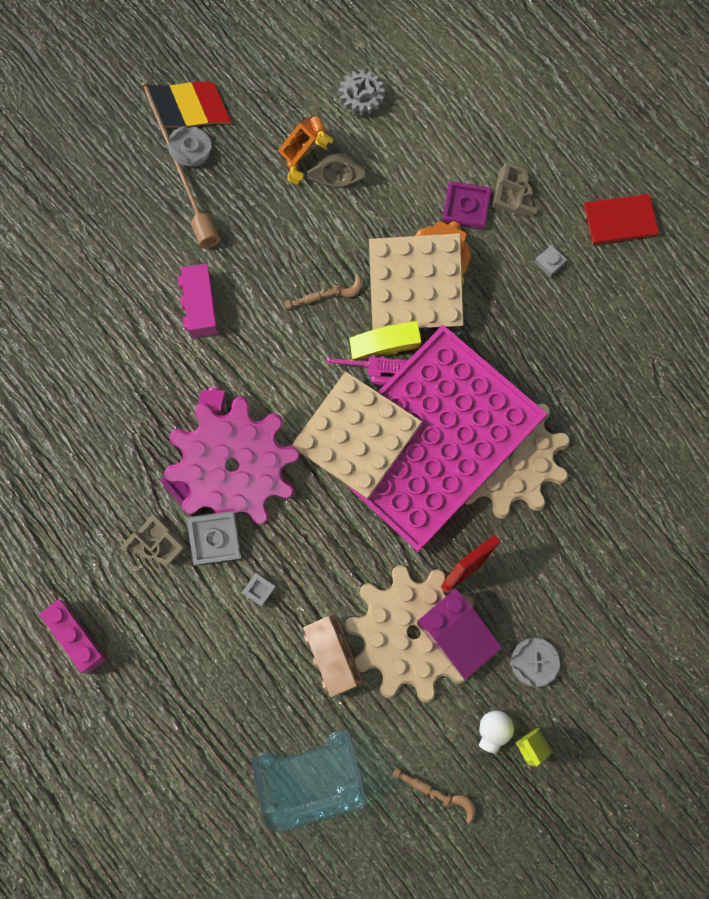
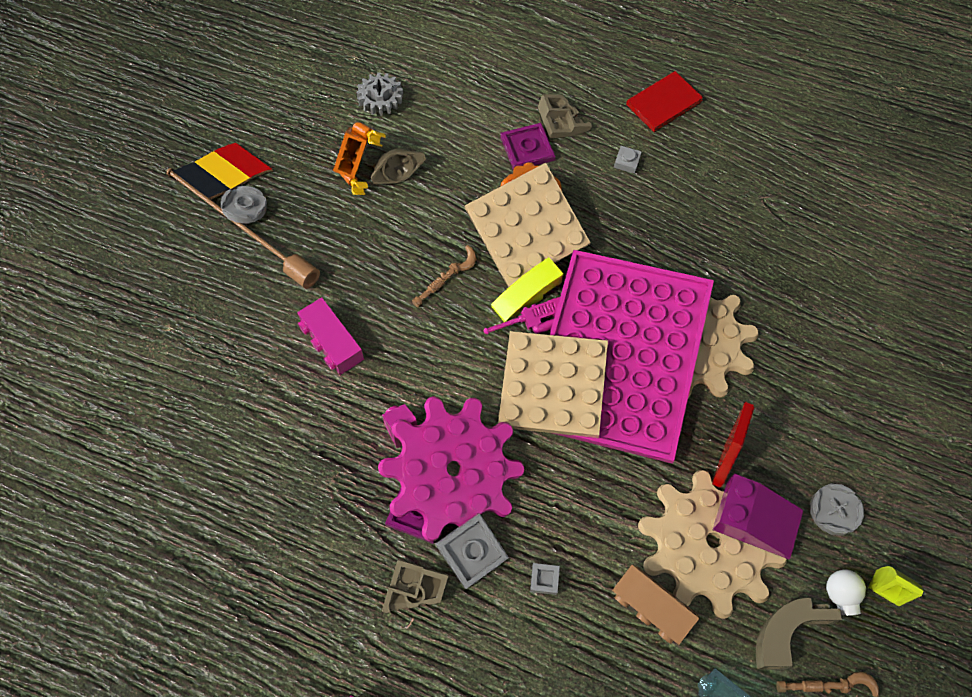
camera: 30 degrees left, 10 degrees down
none -> dark tan arch [756,598,842,670]

